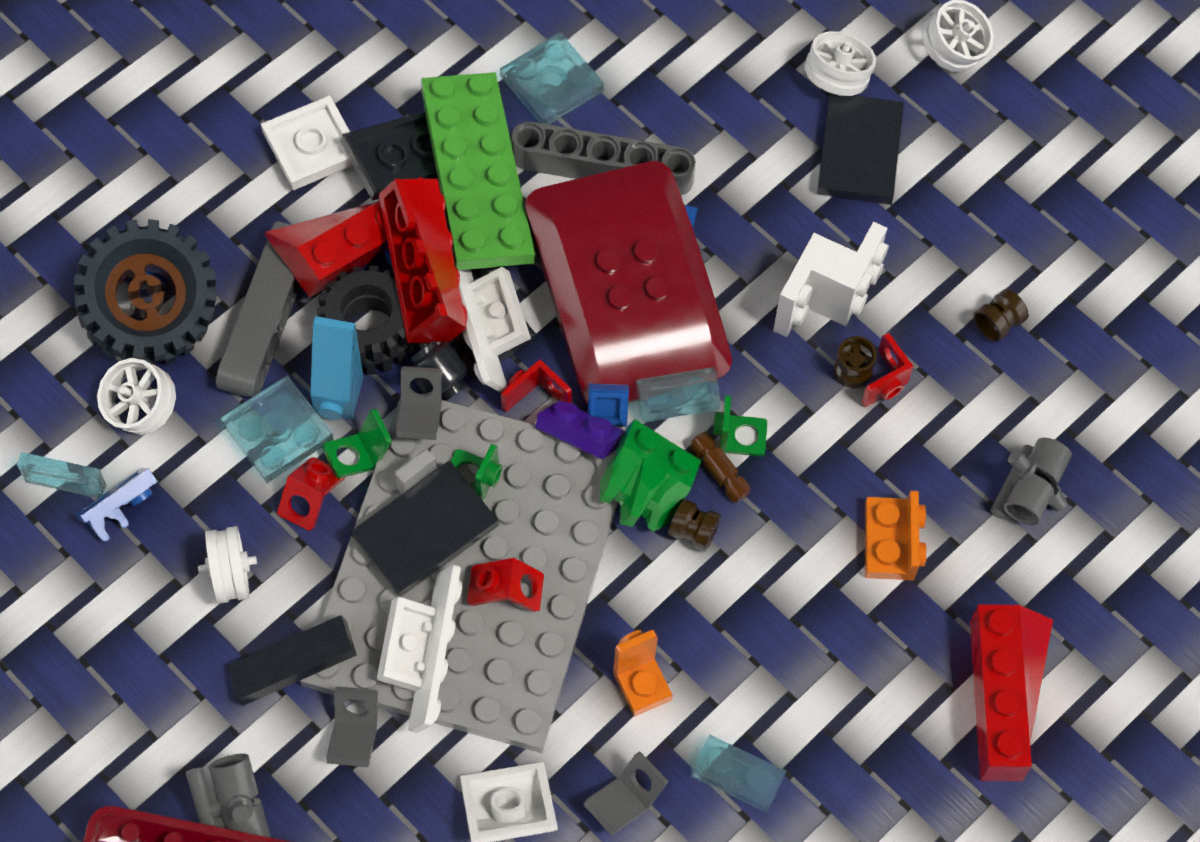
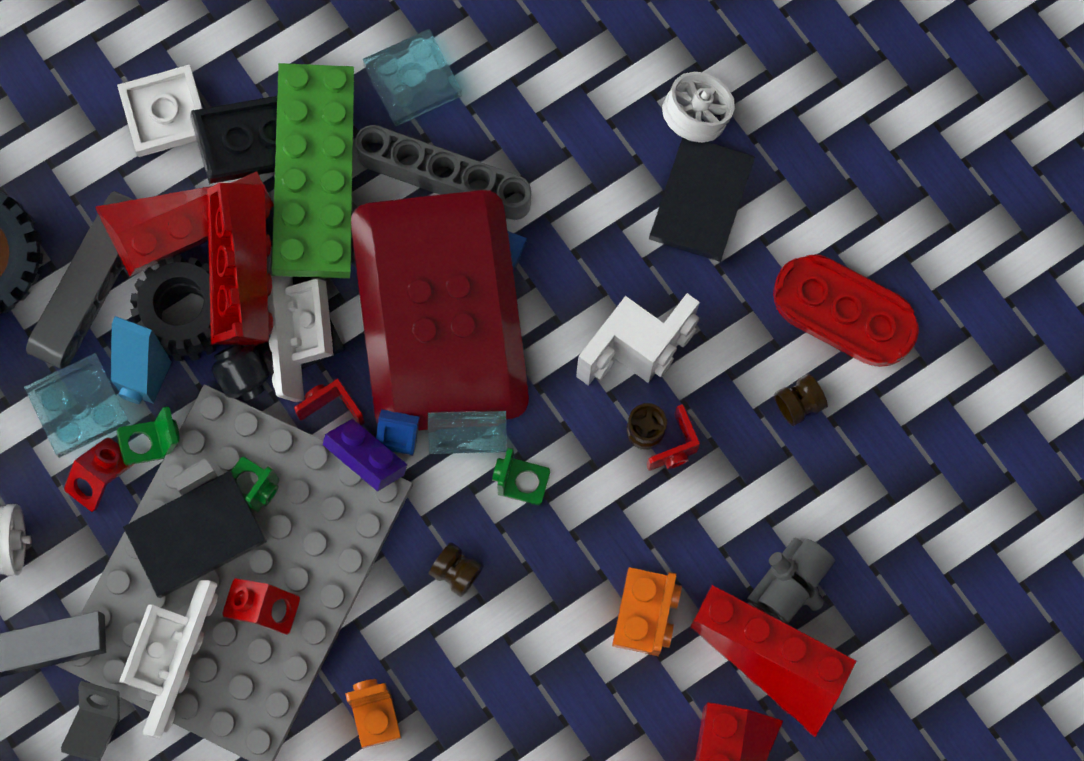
camera: 10 degrees right, 10 degrees up
dark grey bracket [396,366,442,440] -> none
green plate [599,419,701,532] -> none
reddish brown axle [691,432,751,503] -> none
white wheel [922,0,994,72] -> none
none -> red wedge [690,585,857,737]
none -> red tile [773,254,919,367]

